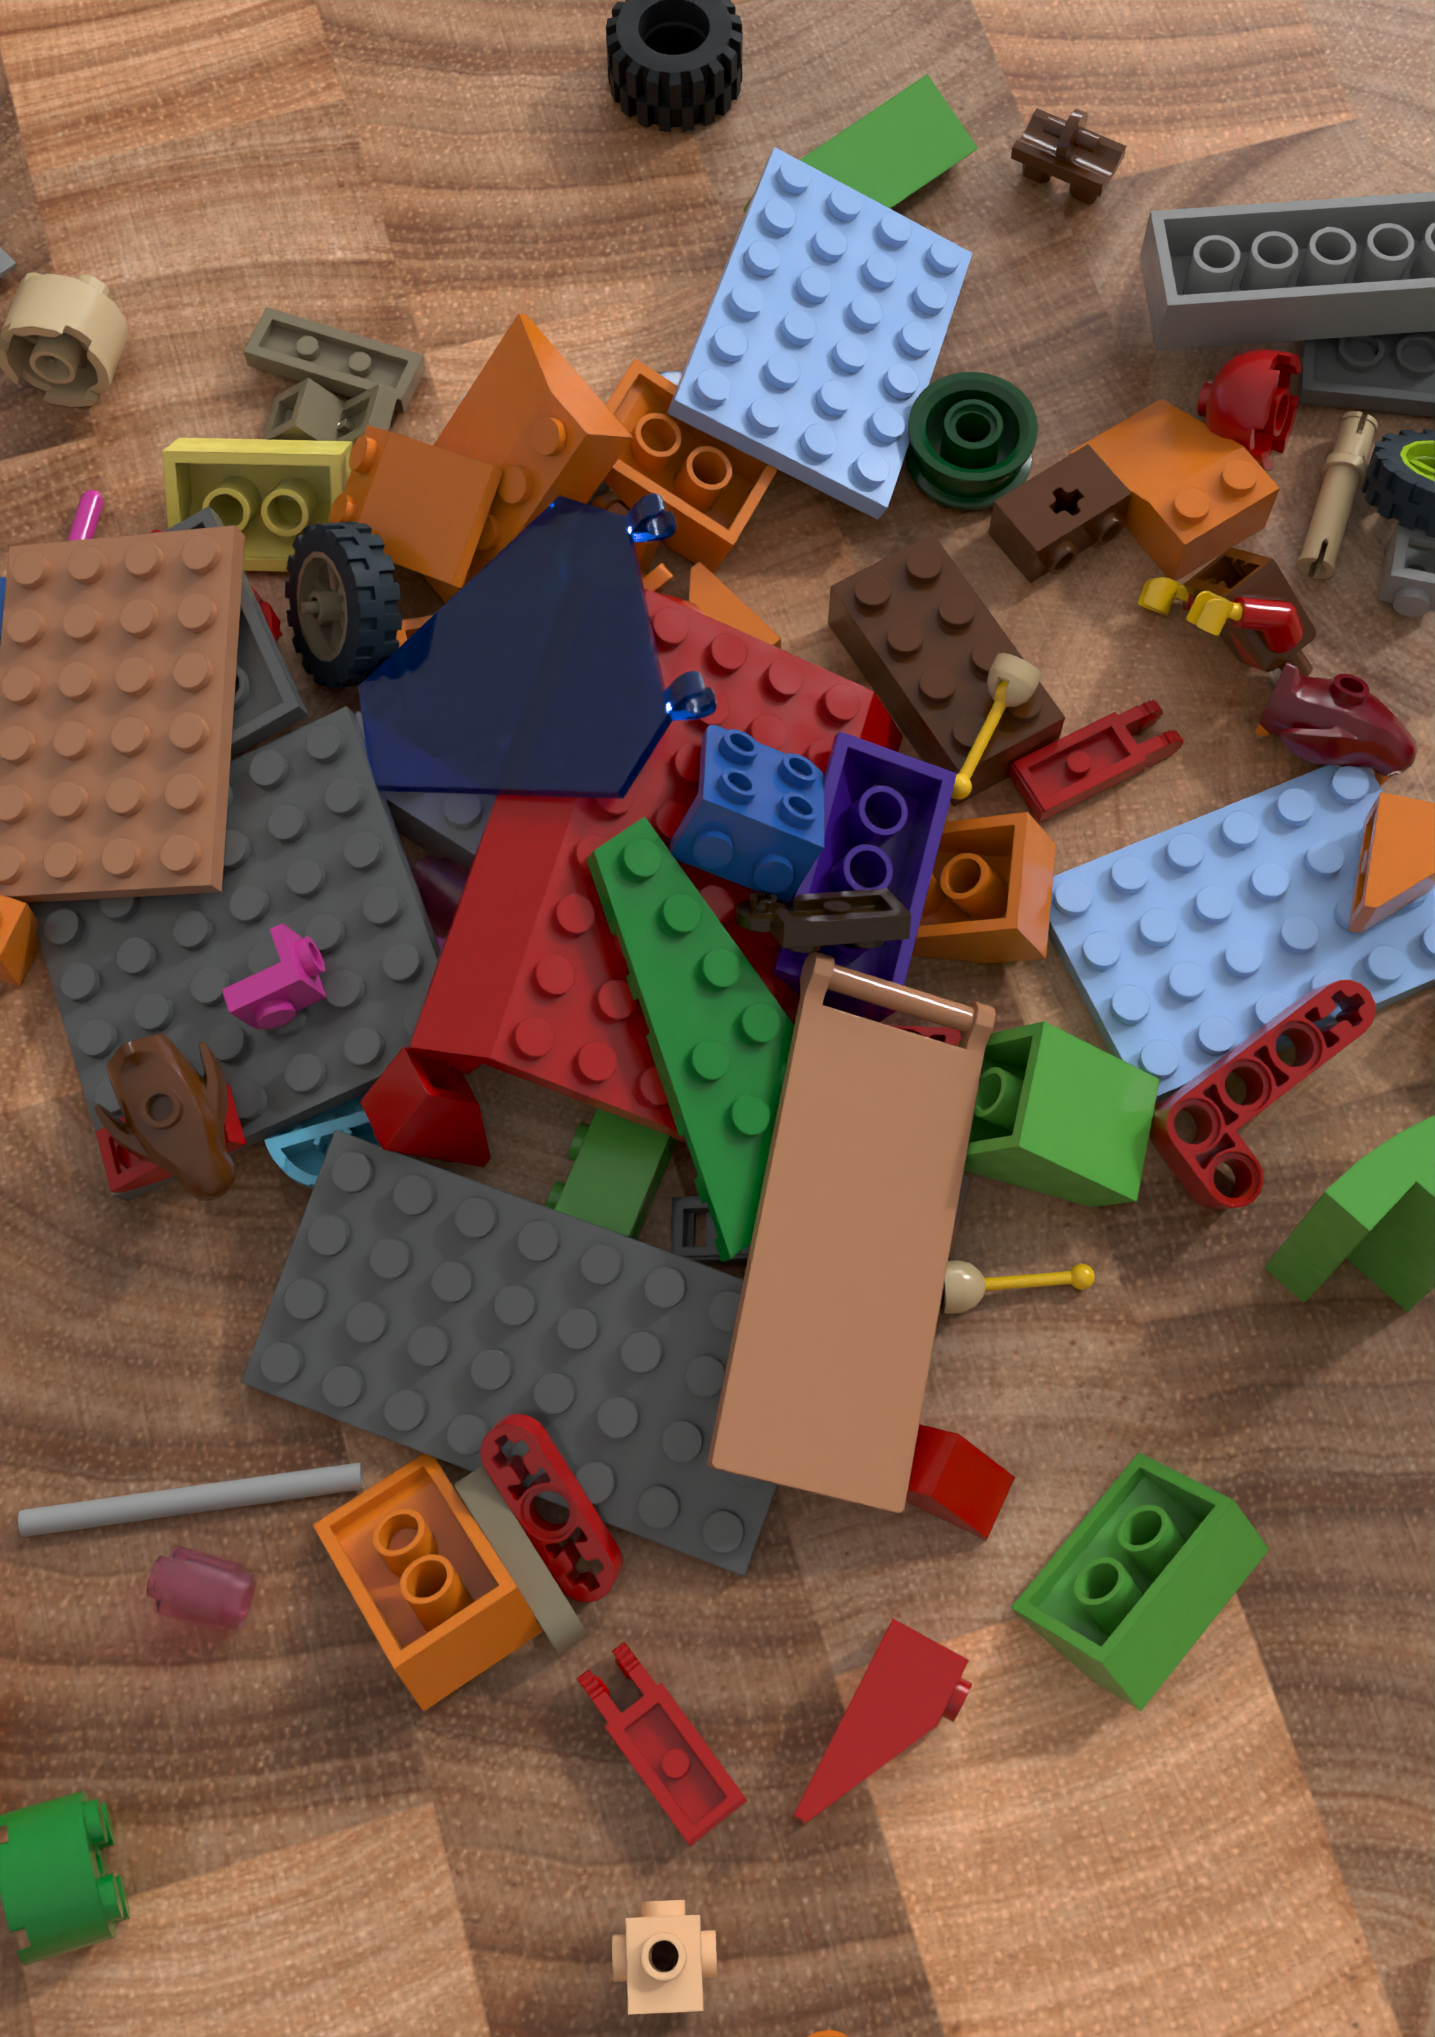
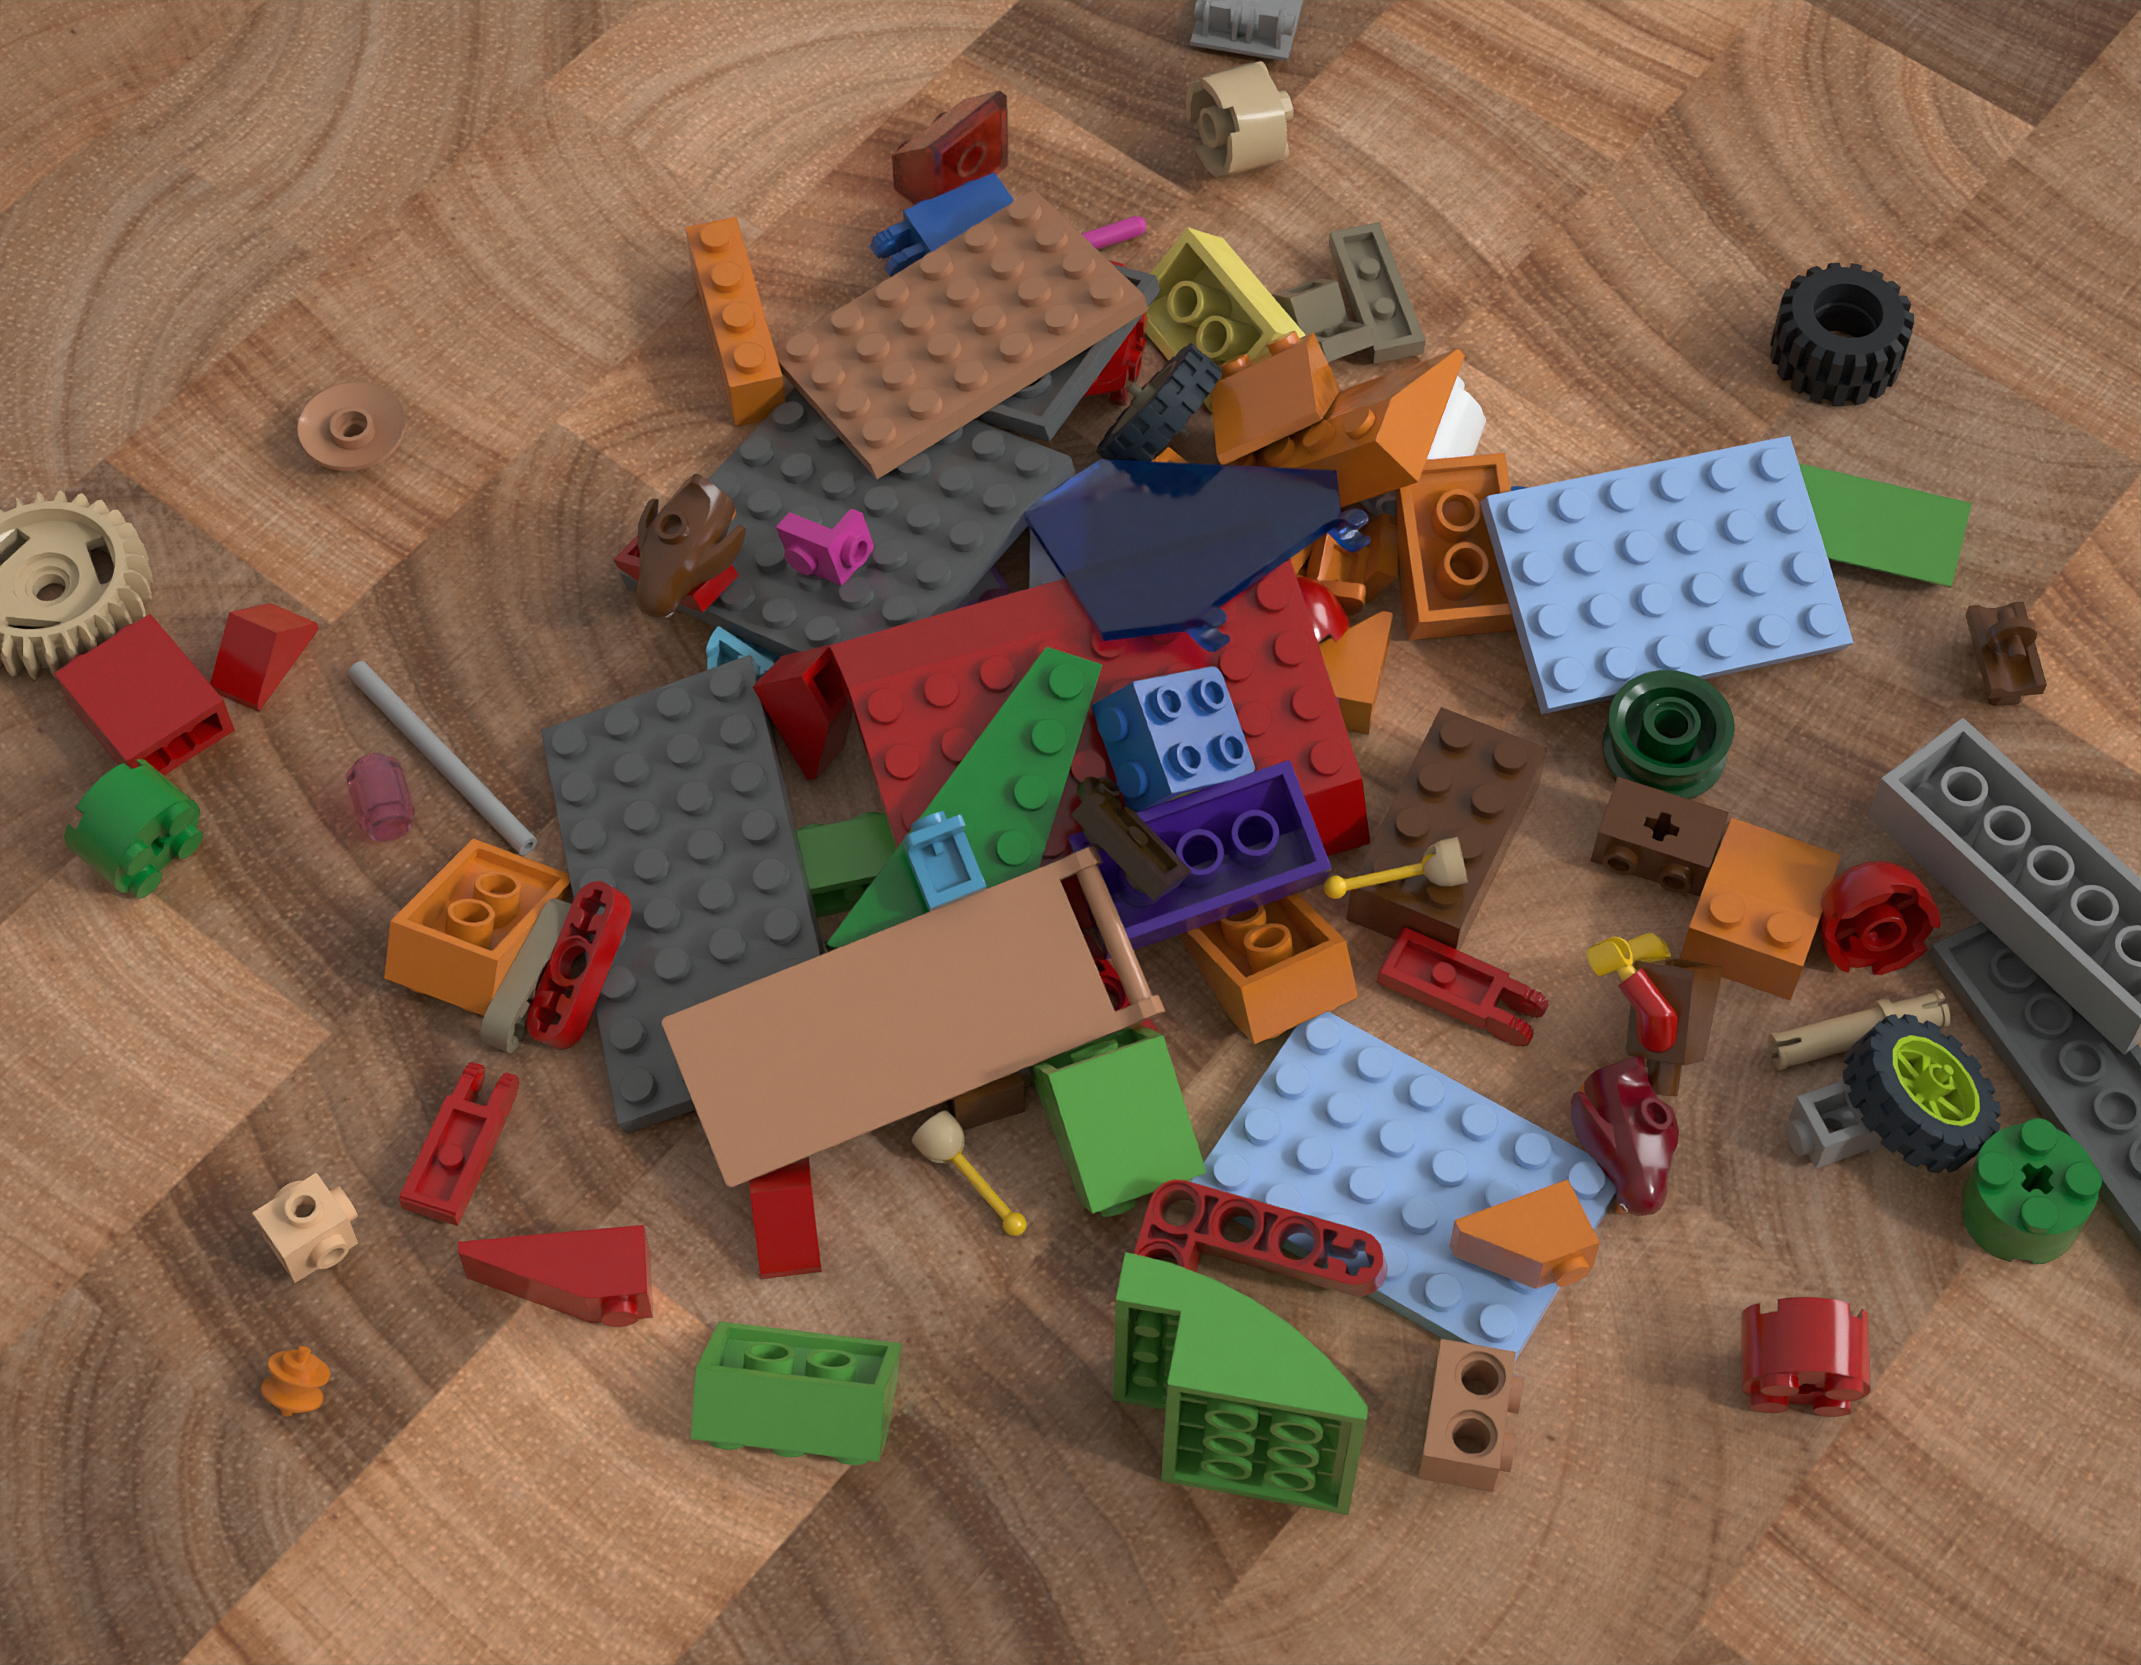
camera: 55 degrees right, 10 degrees down
none -> dark azure bracket [902,811,987,912]

